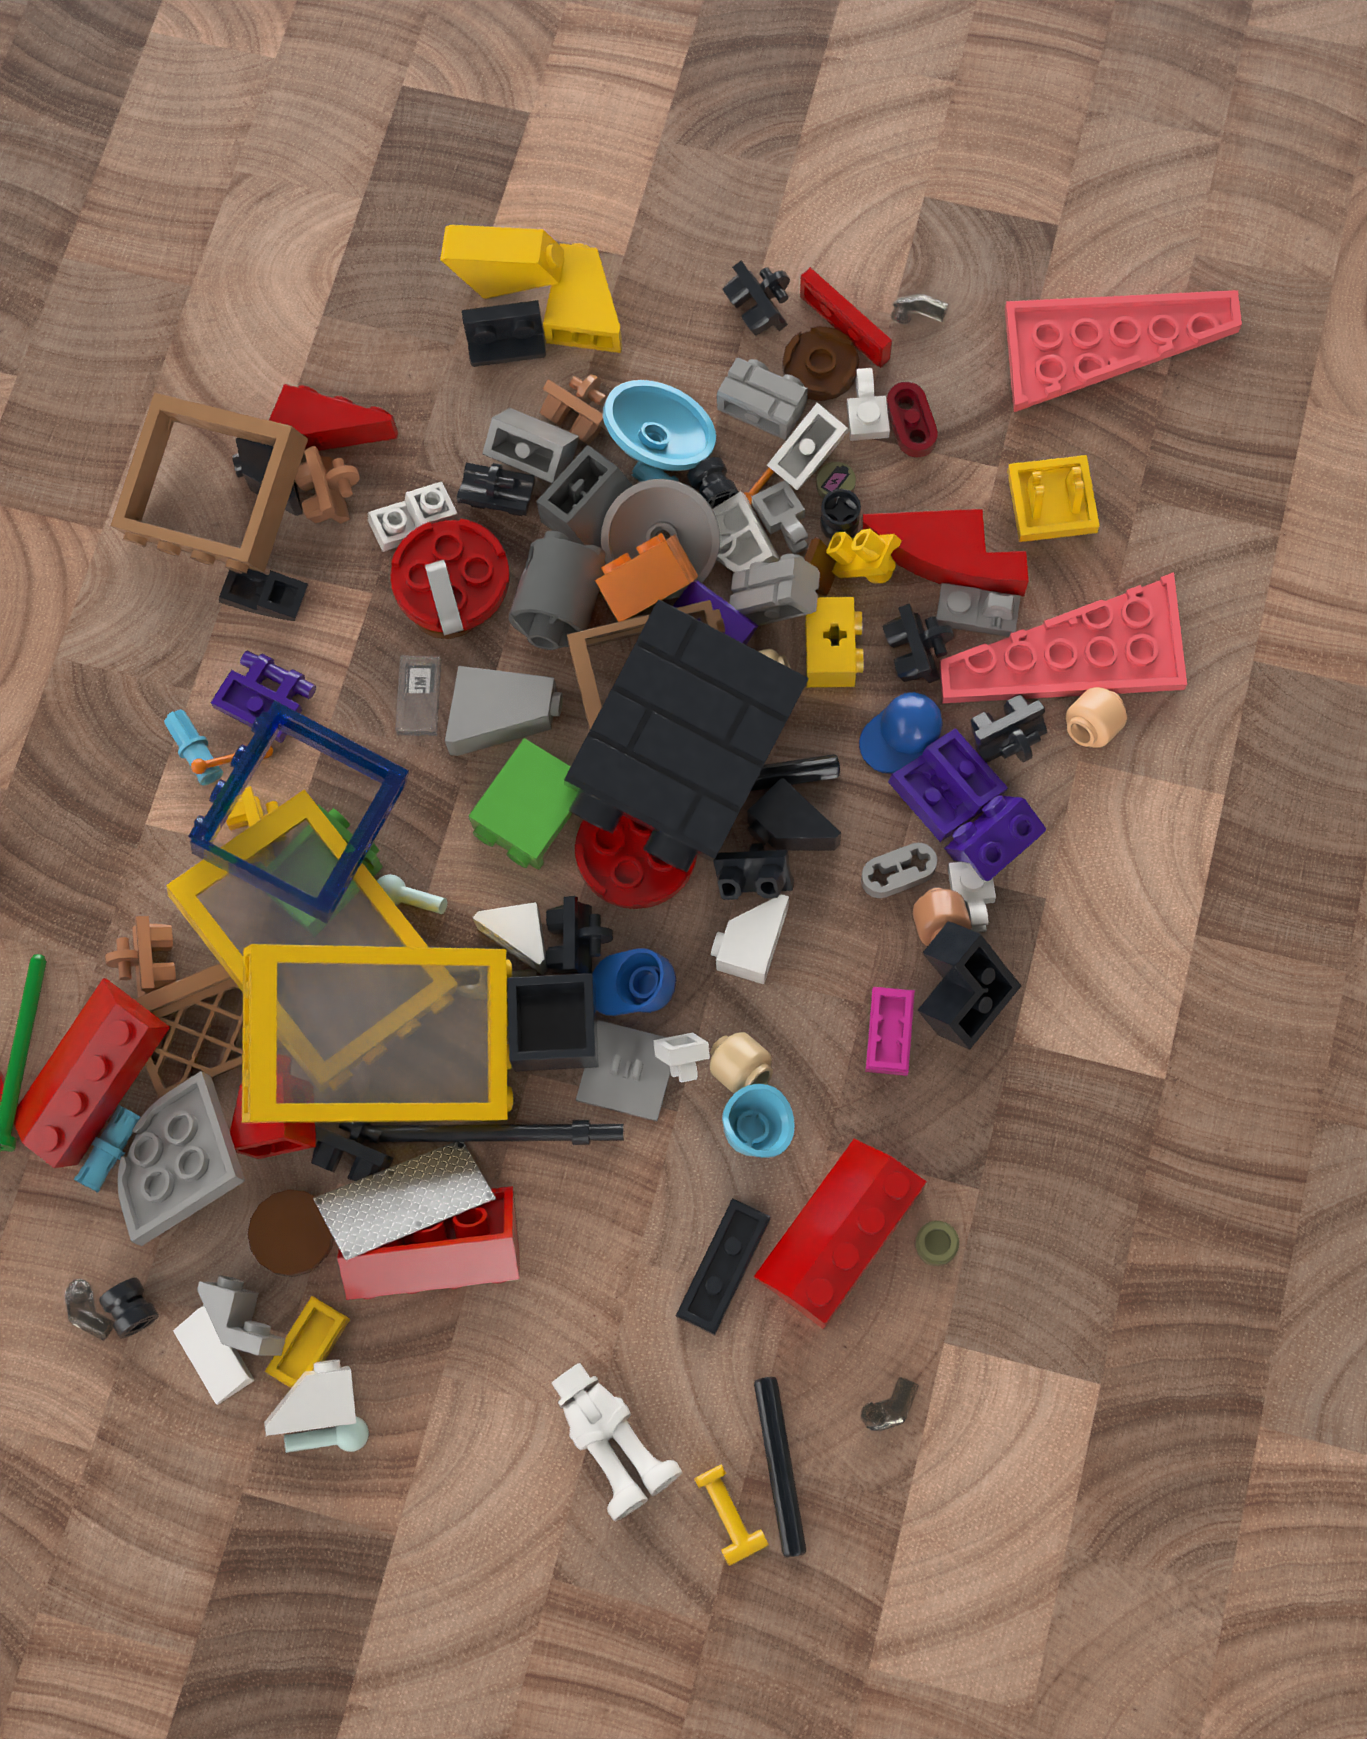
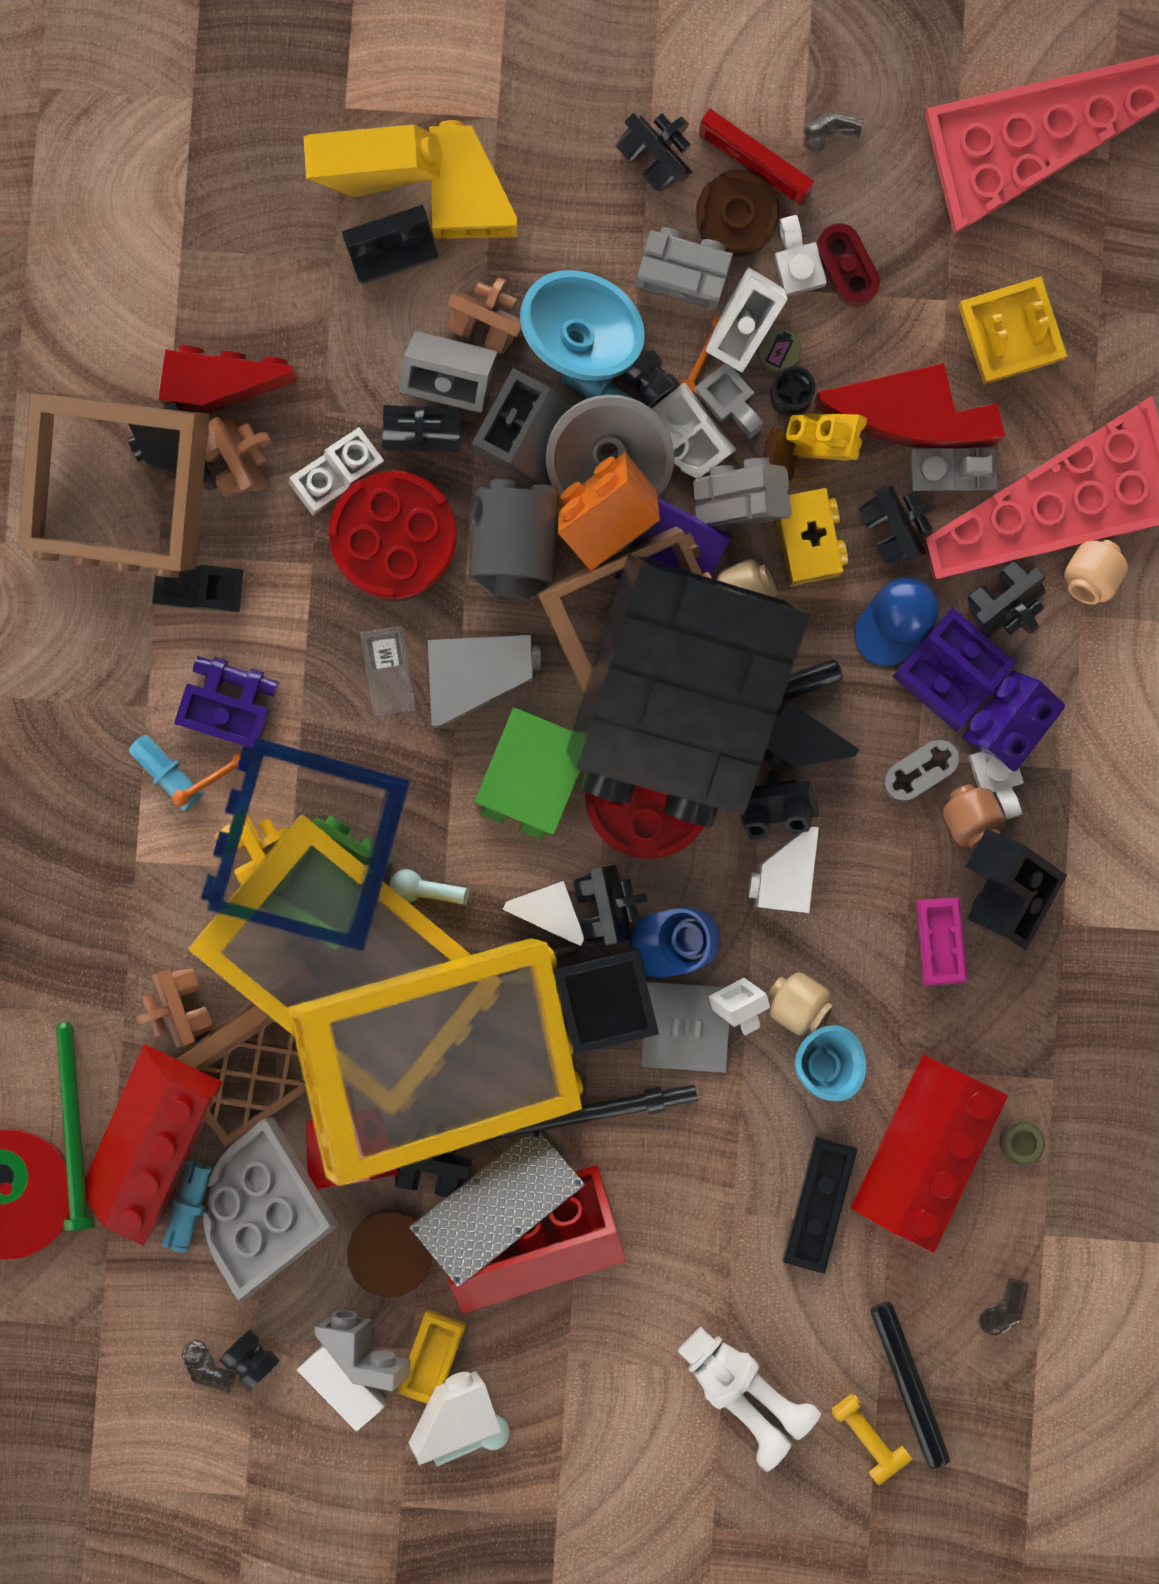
camera: 15 degrees left, 15 degrees up
light grey beam [425,560,464,635] -> none

